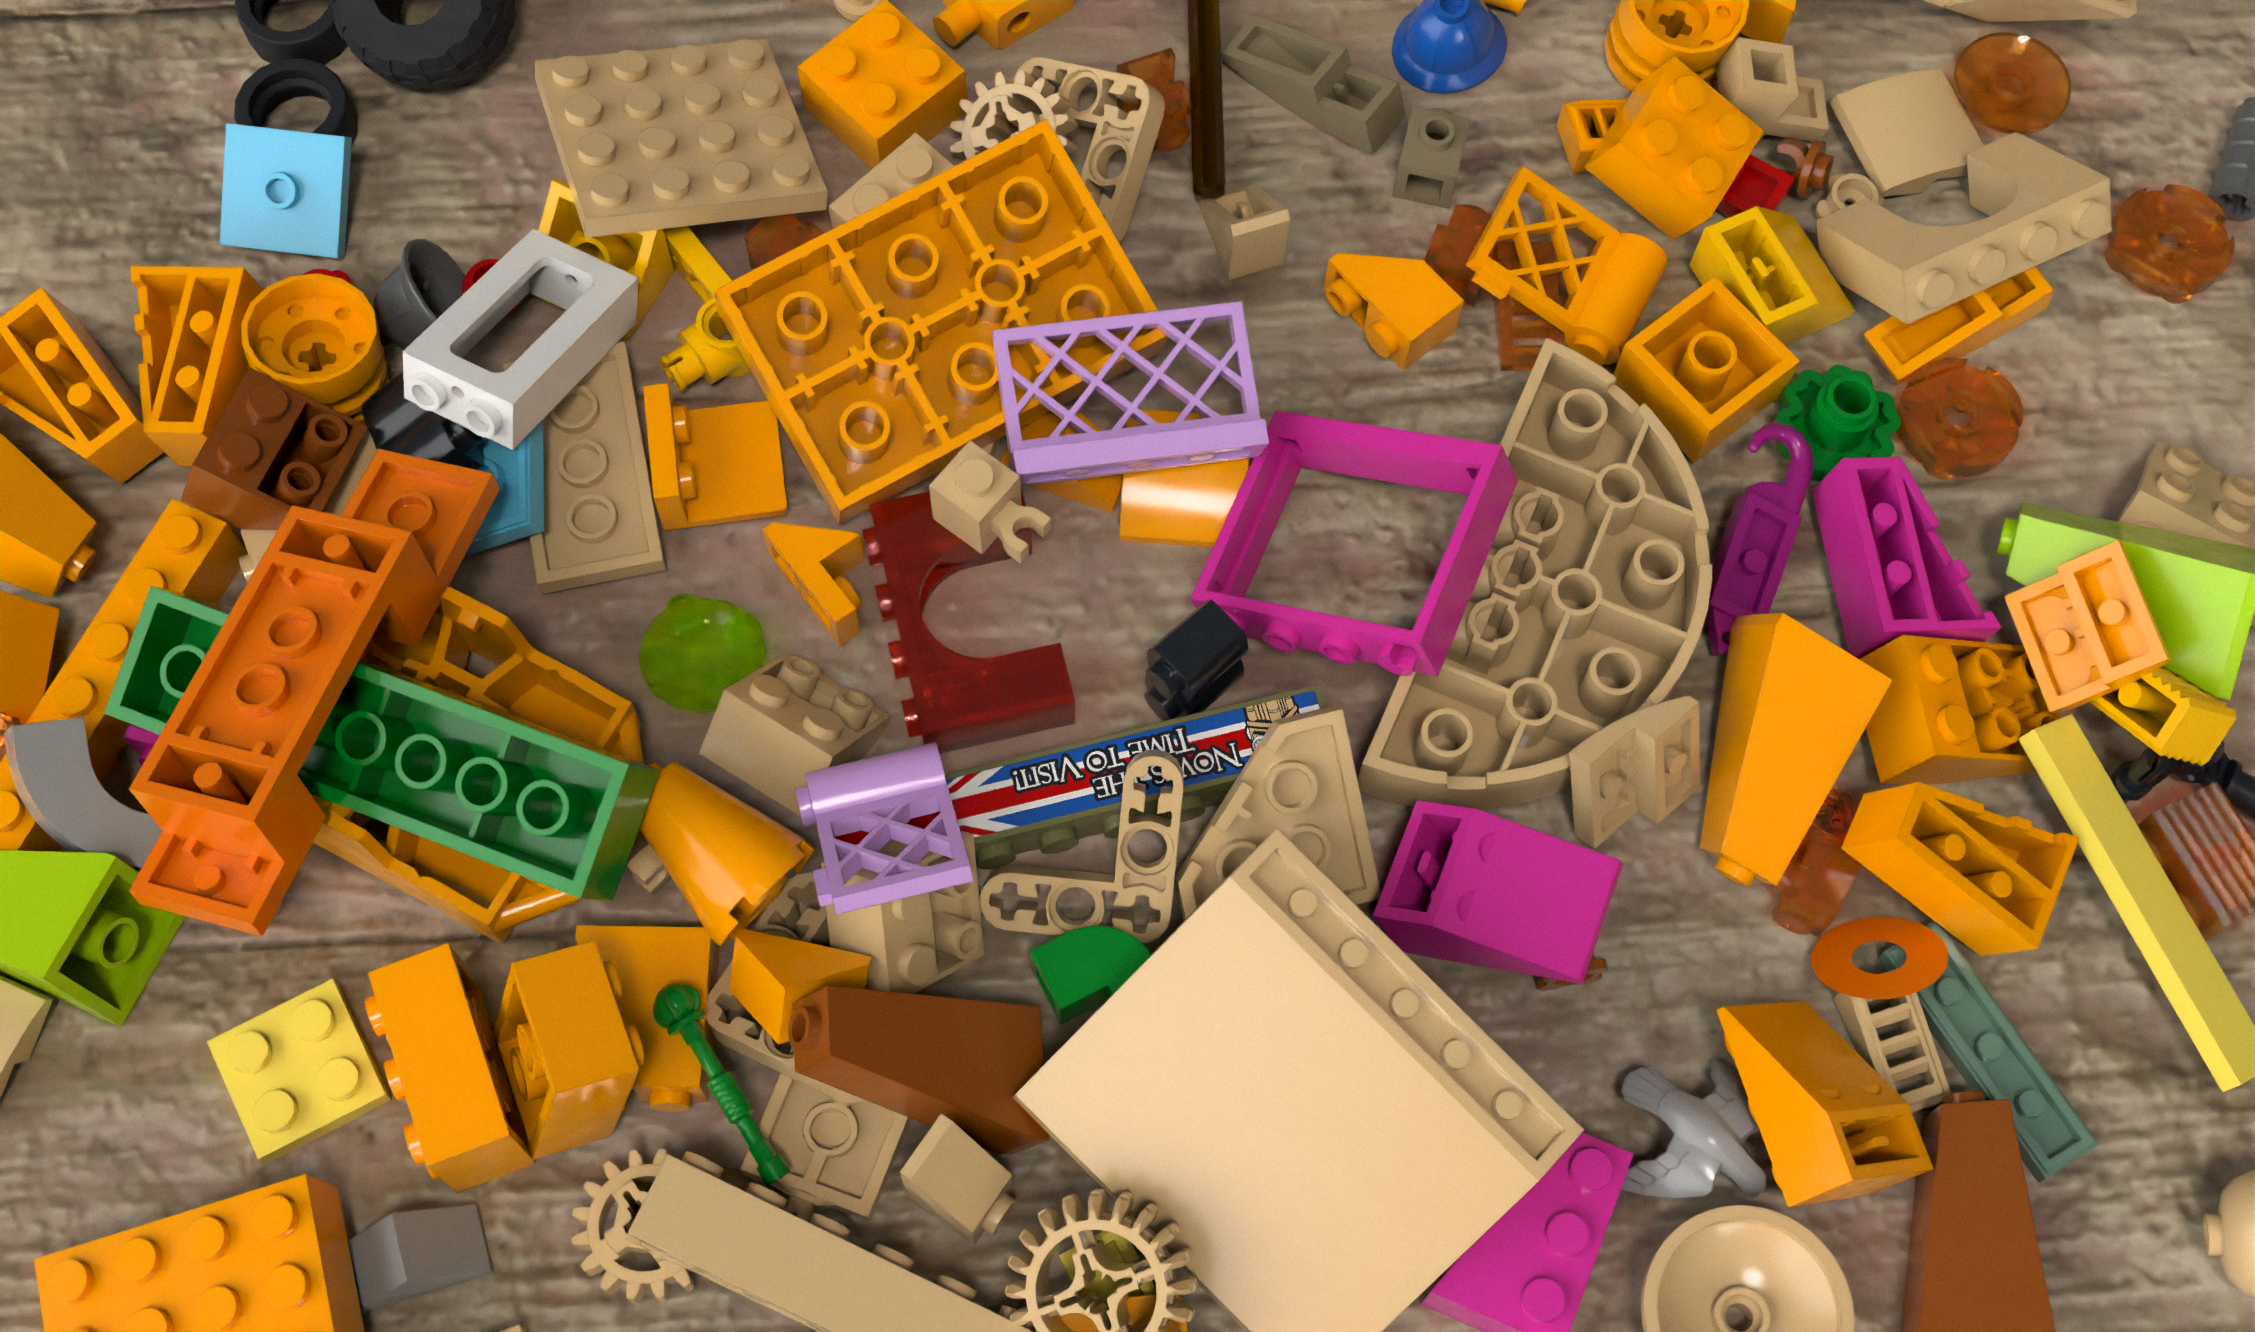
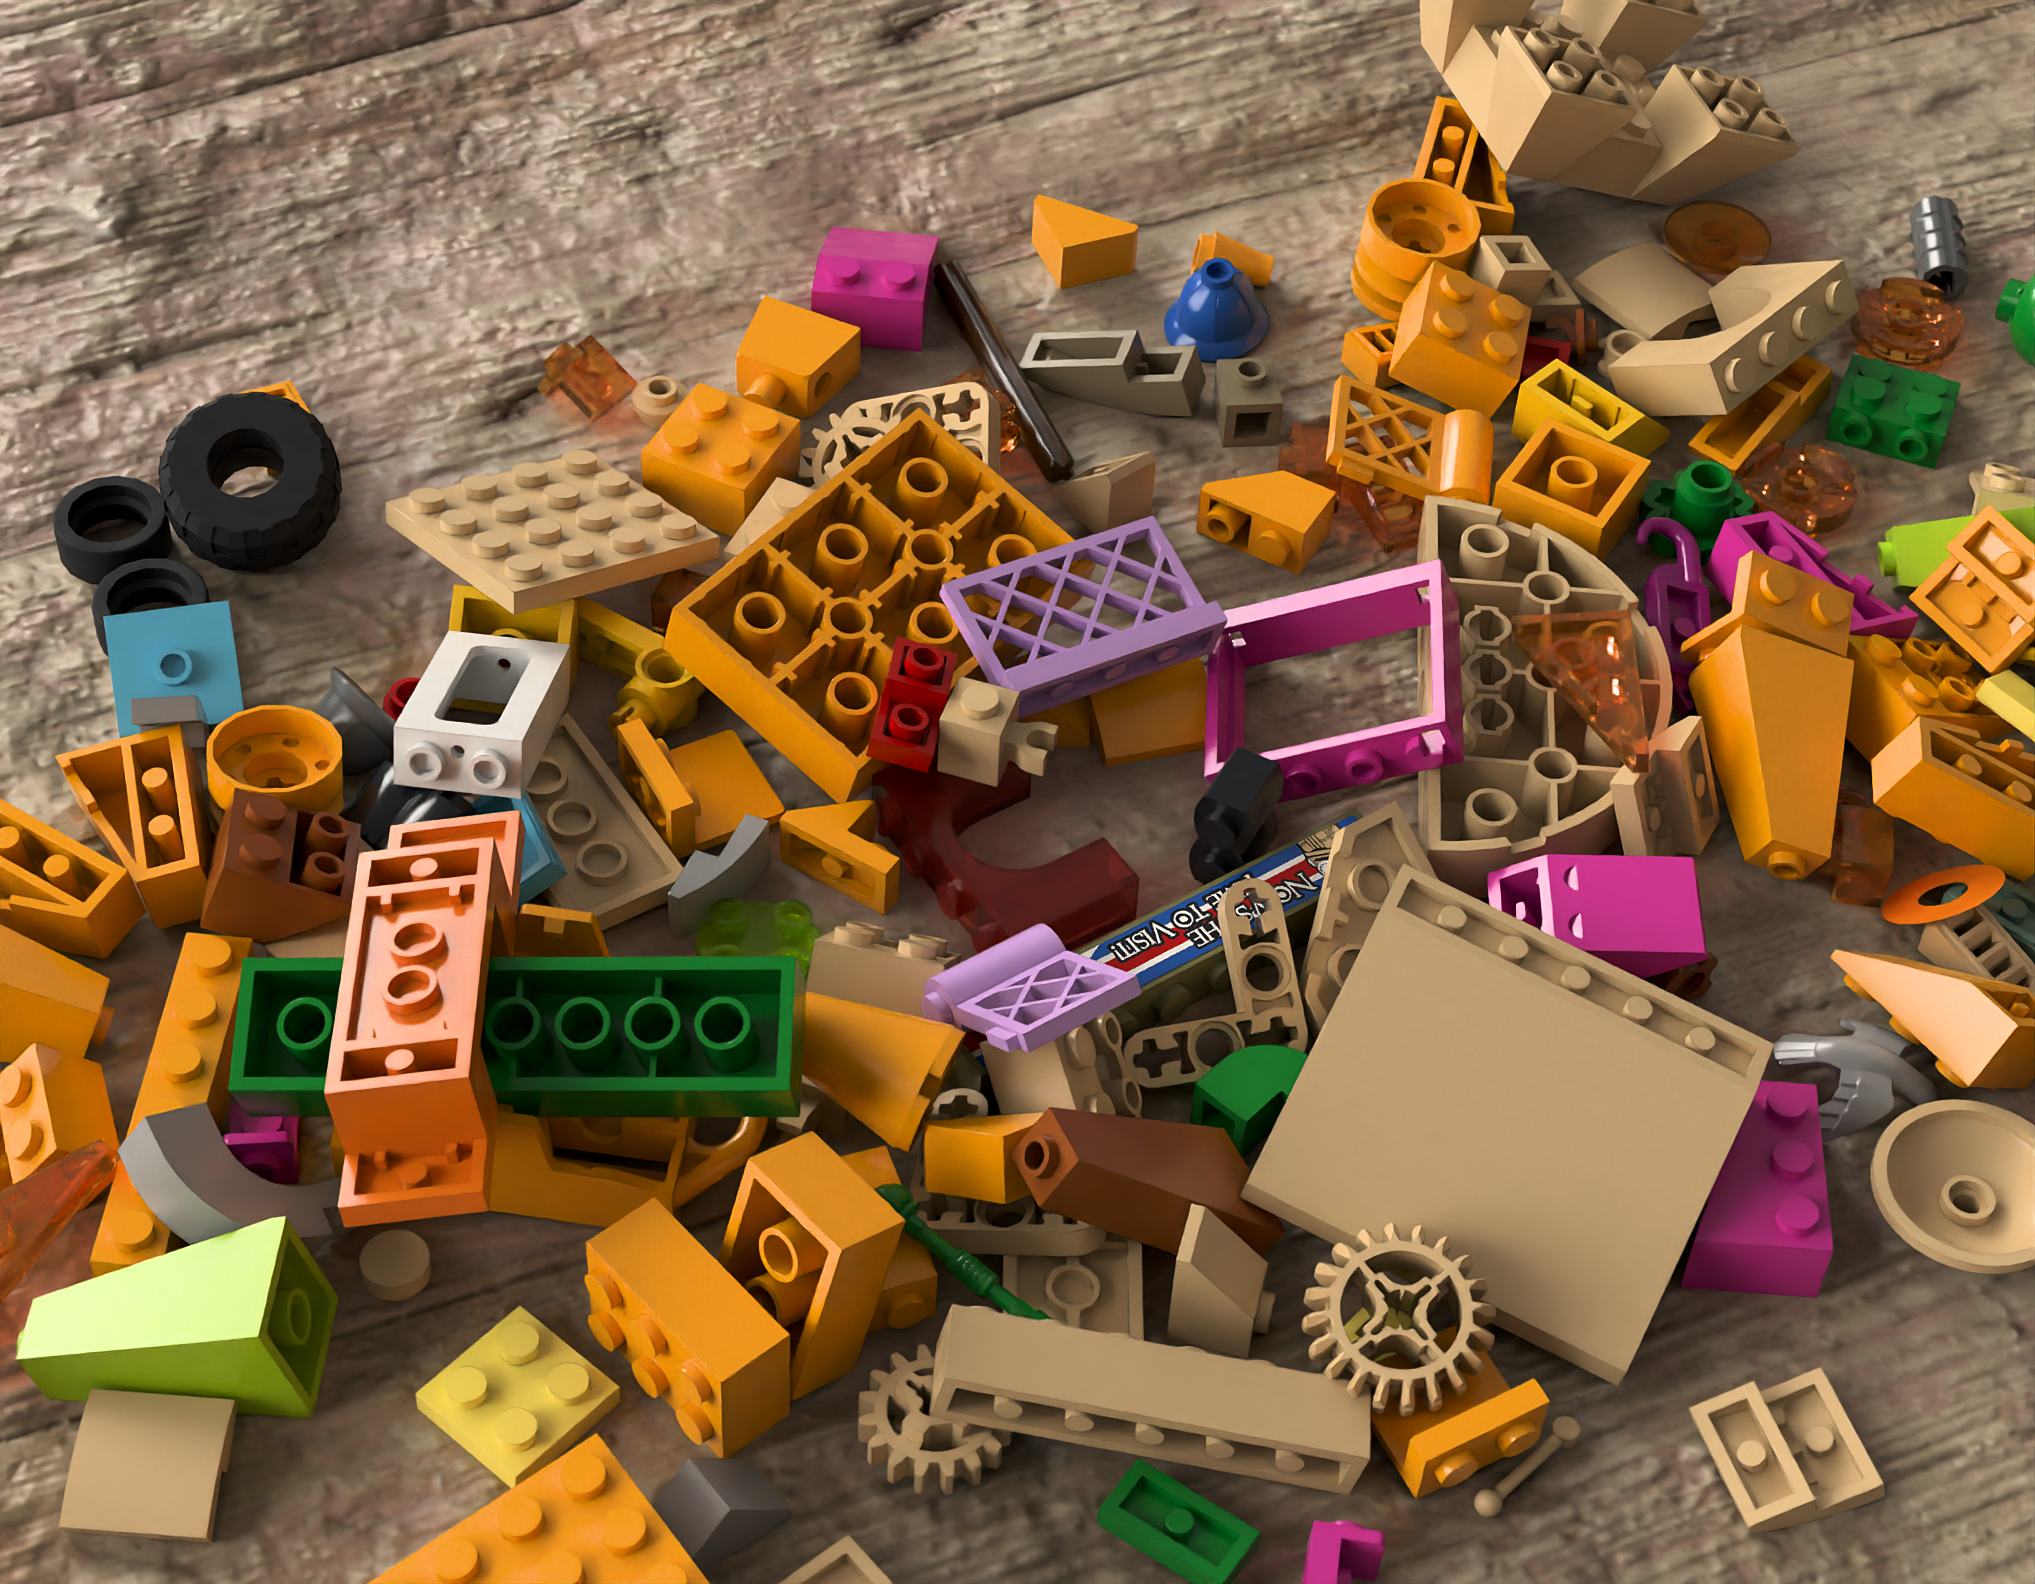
camera: 20 degrees left, 20 degrees down
none -> light grey slope [130,695,210,749]
none -> light grey slope [668,813,770,940]
none -> red slope [866,637,957,773]
none -> clear orange wing [1511,610,1649,773]
none -> light orange bracket [1680,550,1854,666]
none -> green plate [1825,354,1961,470]

